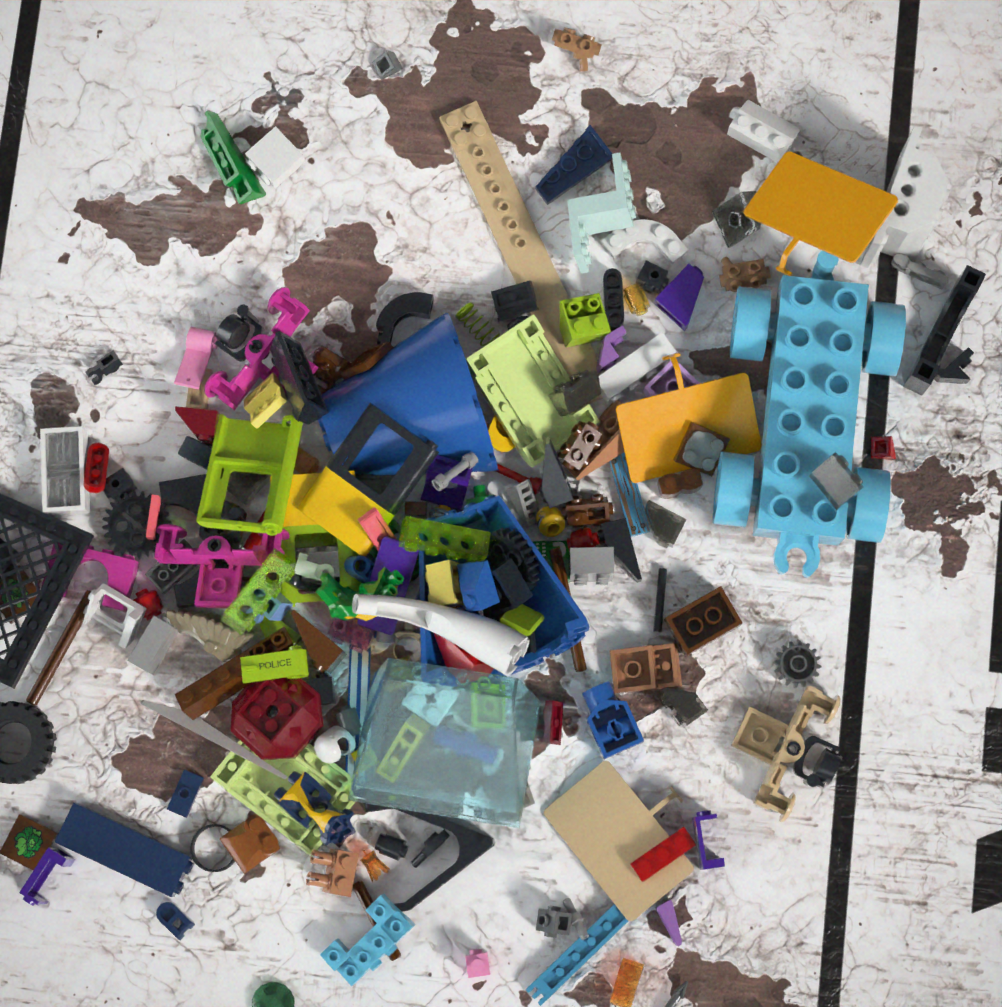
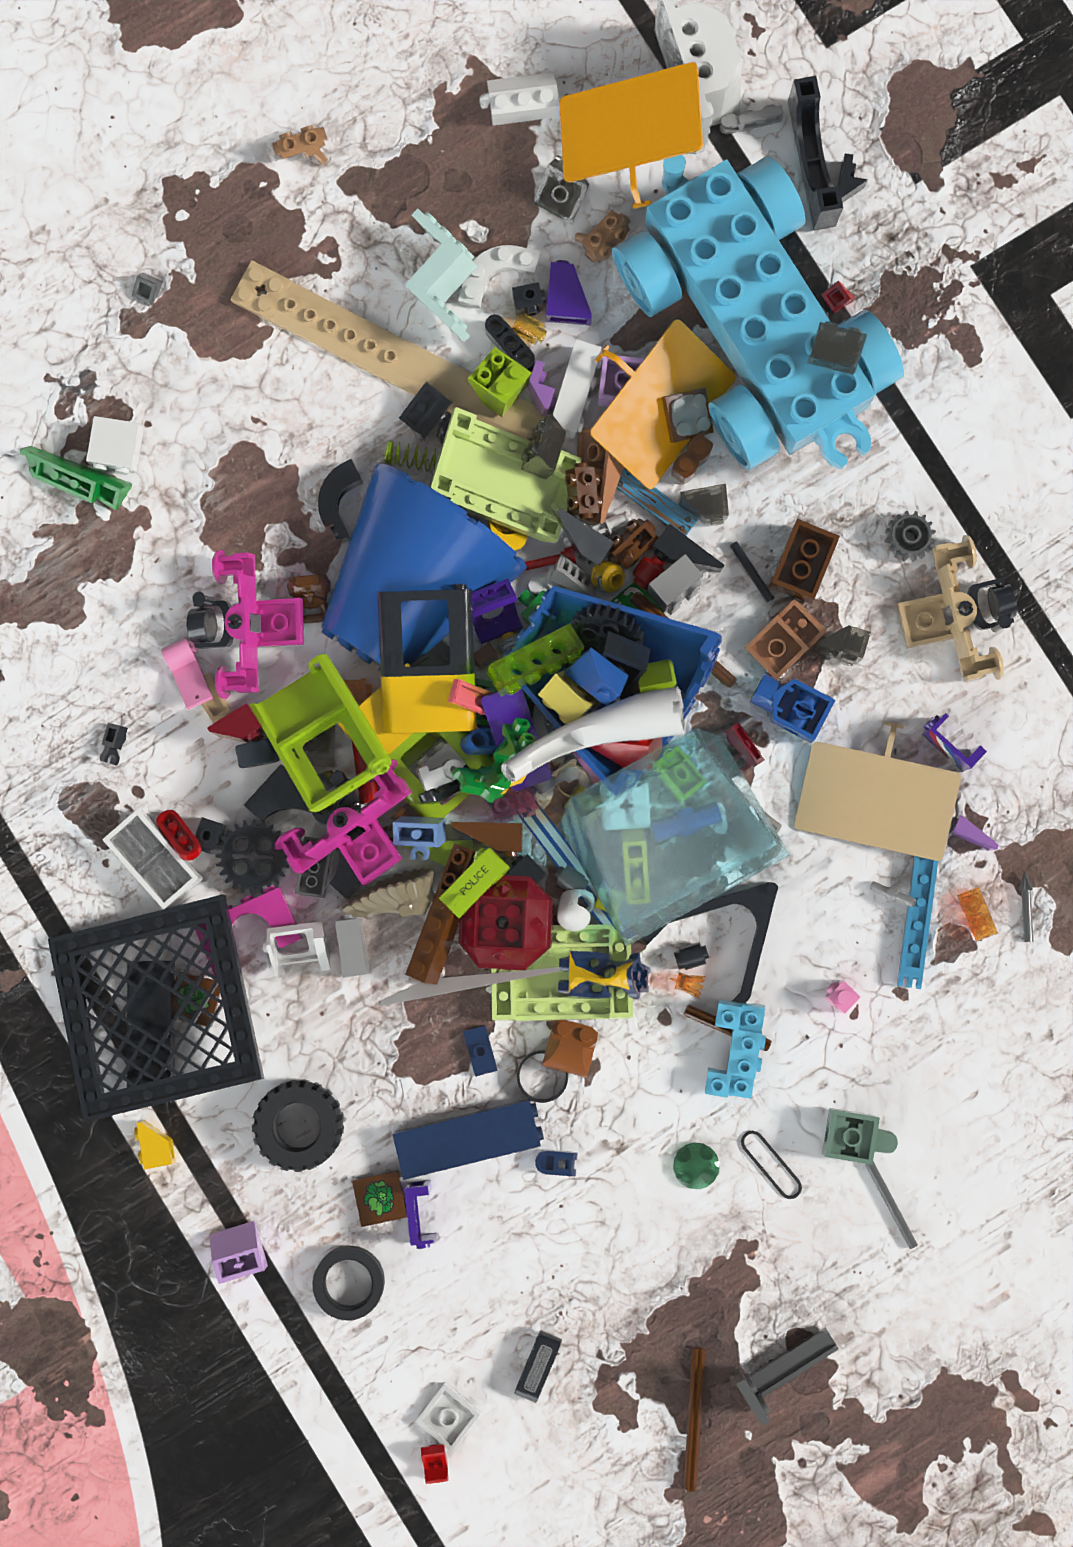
camera: 40 degrees left, 5 degrees up
reddish brown axle [26,590,91,706] -> none
red head [133,588,164,621] -> none
coral tile [146,494,161,540] -> none
clear neon green brick [221,548,296,635] -> none
light yellow slope [243,373,287,428] -> none
black slope [270,331,329,425] -> none
nougat brick [306,848,359,897] -> none
reddish brown tile [340,342,393,379] -> none
black piece [411,829,450,868] -> none
light grey bar [432,452,478,491] -> none
dark blue wing [535,125,613,205] -> none
dark grey brick [536,905,572,938] -> none
red plate [630,827,697,882] -> none

